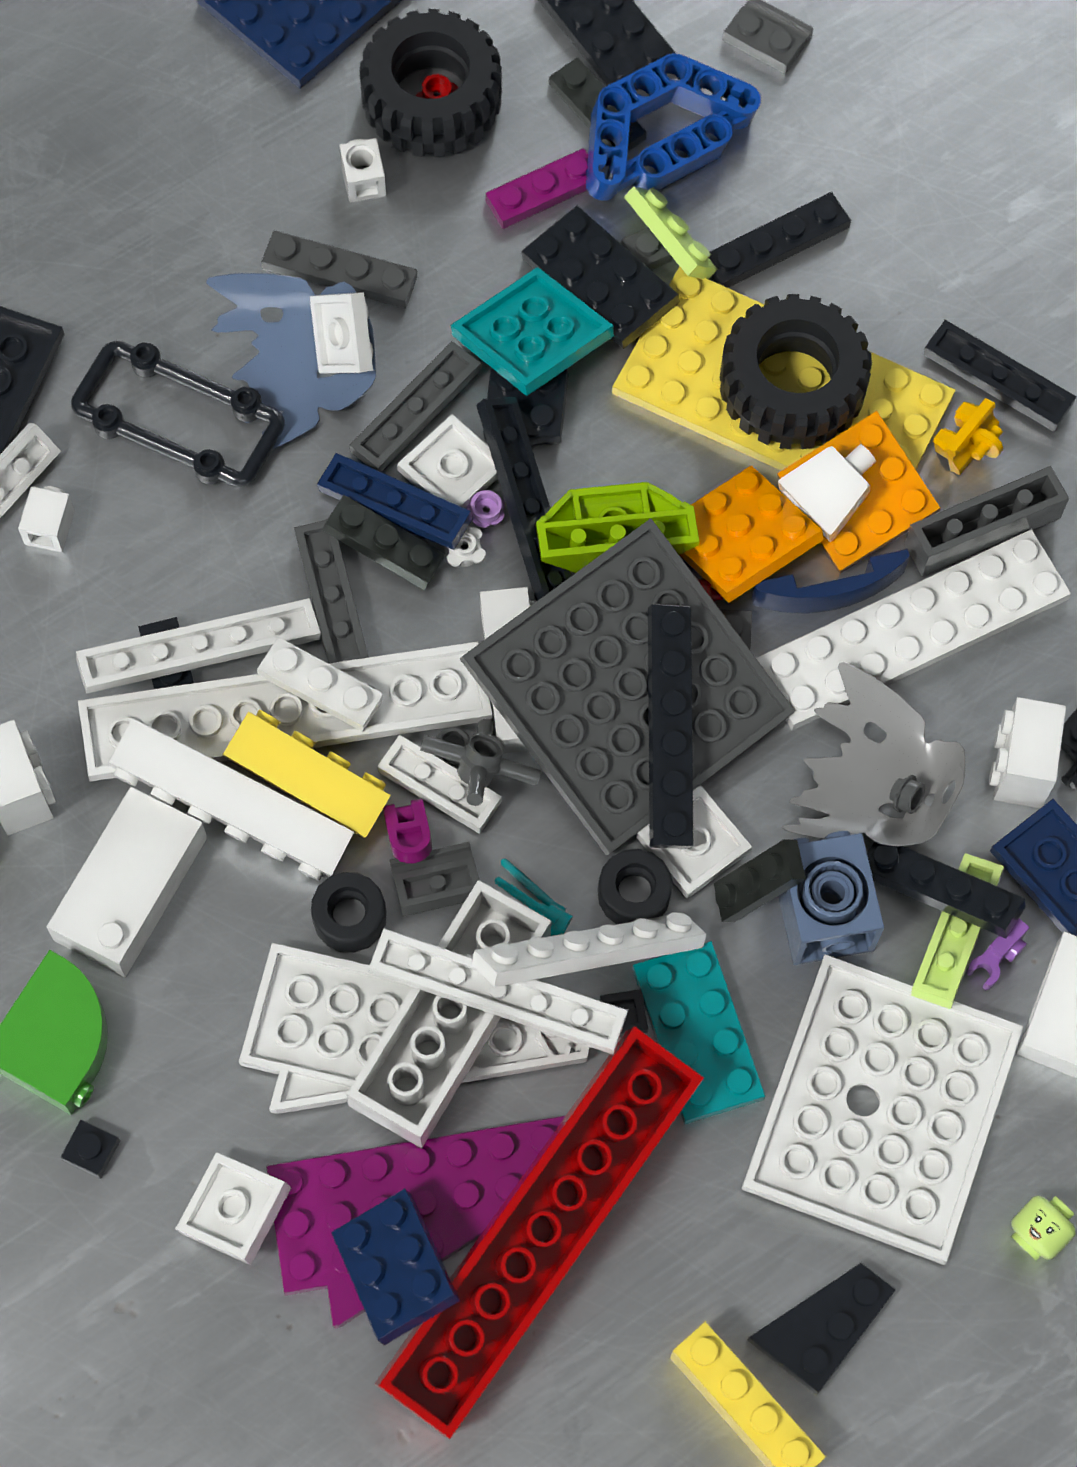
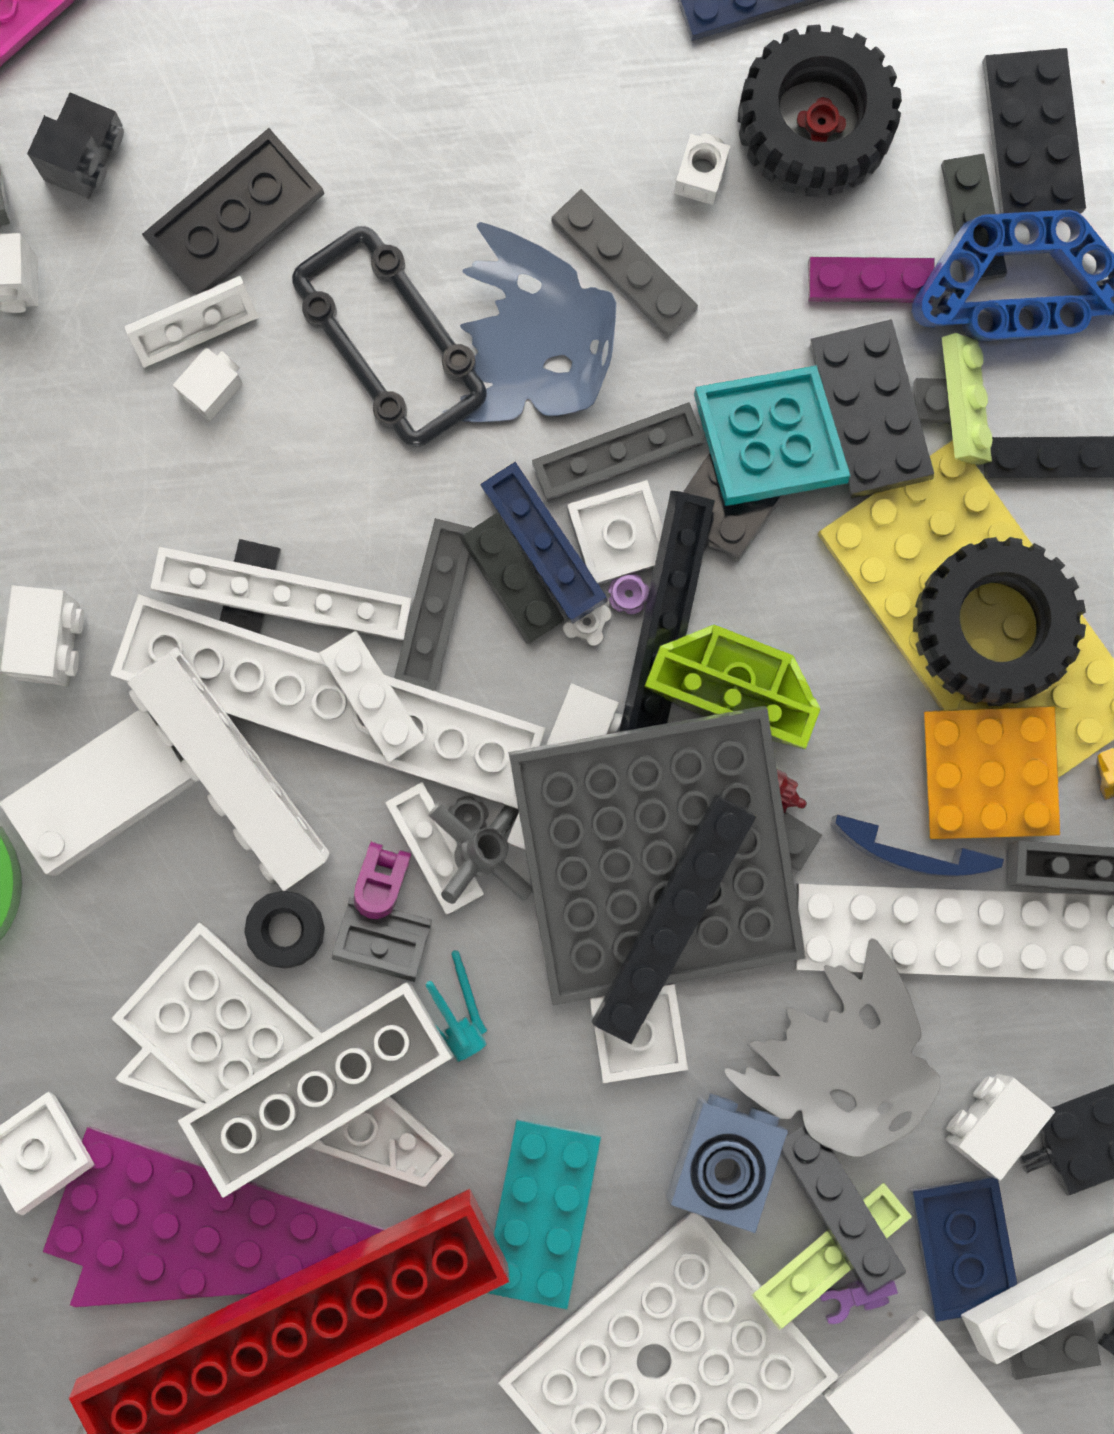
camera: 25 degrees right, 15 degrees up
light yellow brick [222,710,391,838] -> none
white plate [310,292,373,373] -> none
dark blue plate [331,1188,460,1346] -> none
white plate [369,929,628,1054] -> none
white plate [472,912,706,987] -> none
black tyre [597,848,673,924] -> none
black plate [599,989,648,1038] -> none
light orange plate [680,465,824,603] -> none
pearl dark grey plate [714,839,806,922] -> none
white torso [778,444,876,542] -> none
dark grey plate [889,775,925,814] -> none

